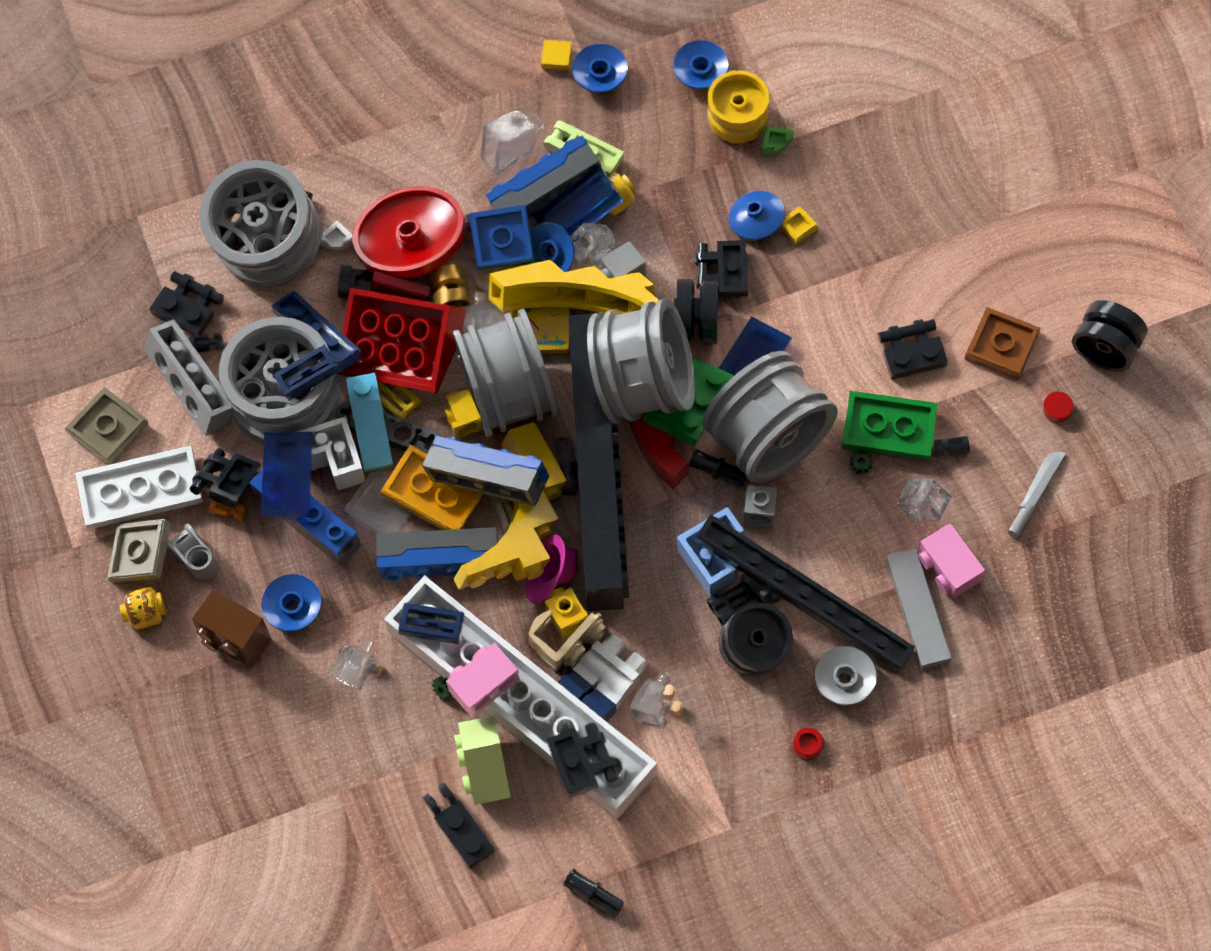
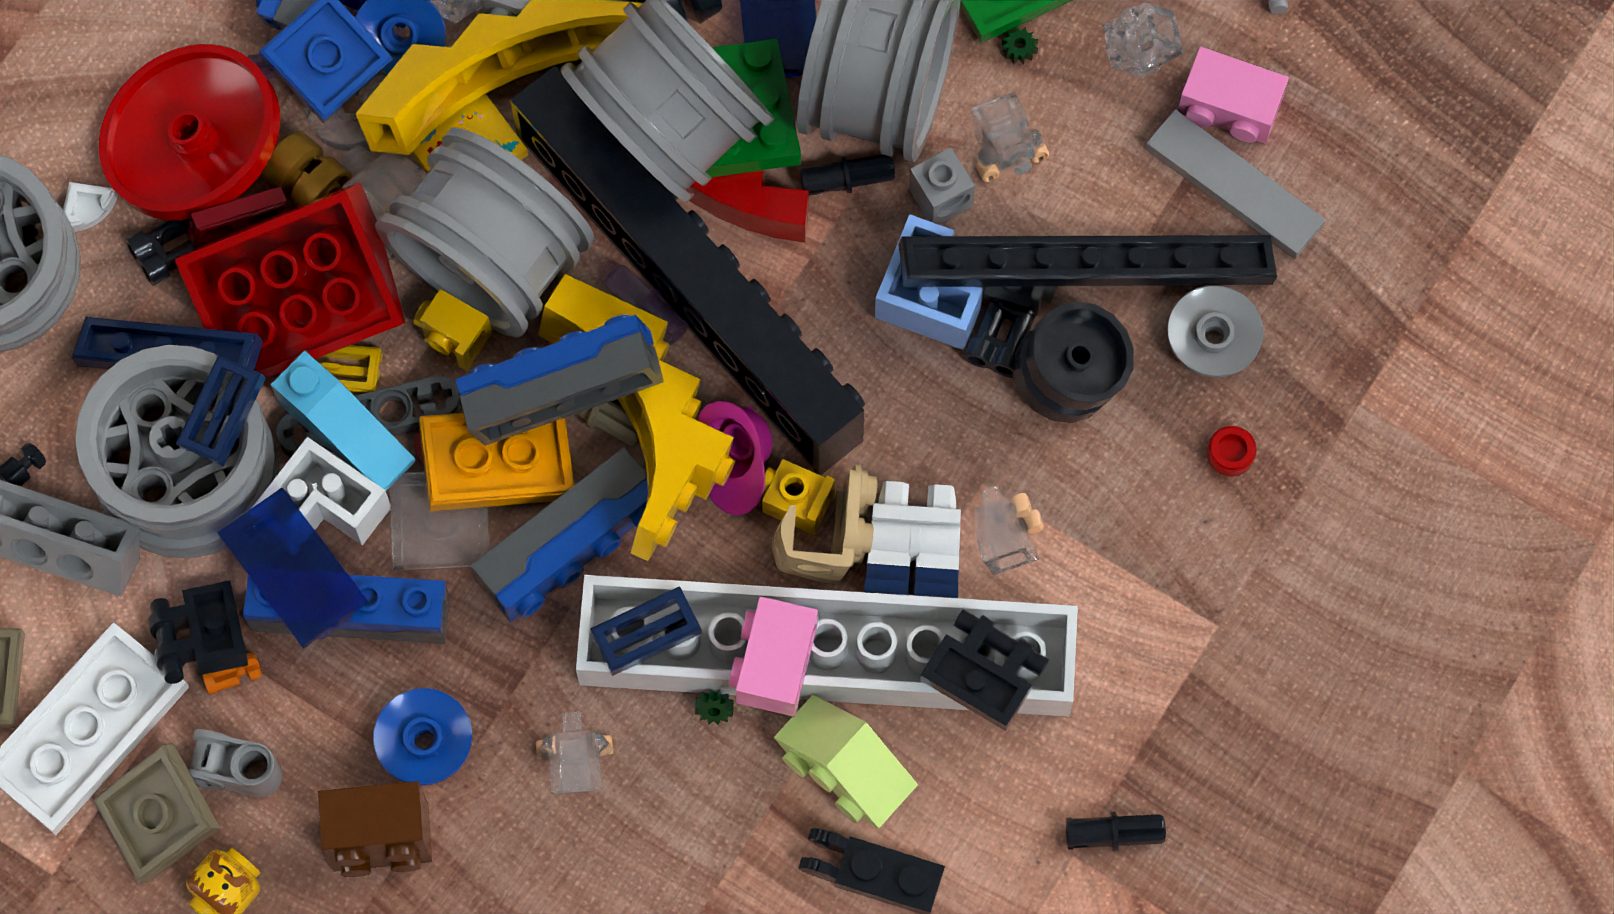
camera: 40 degrees left, 5 degrees up
none -> clear piece [971,91,1049,182]

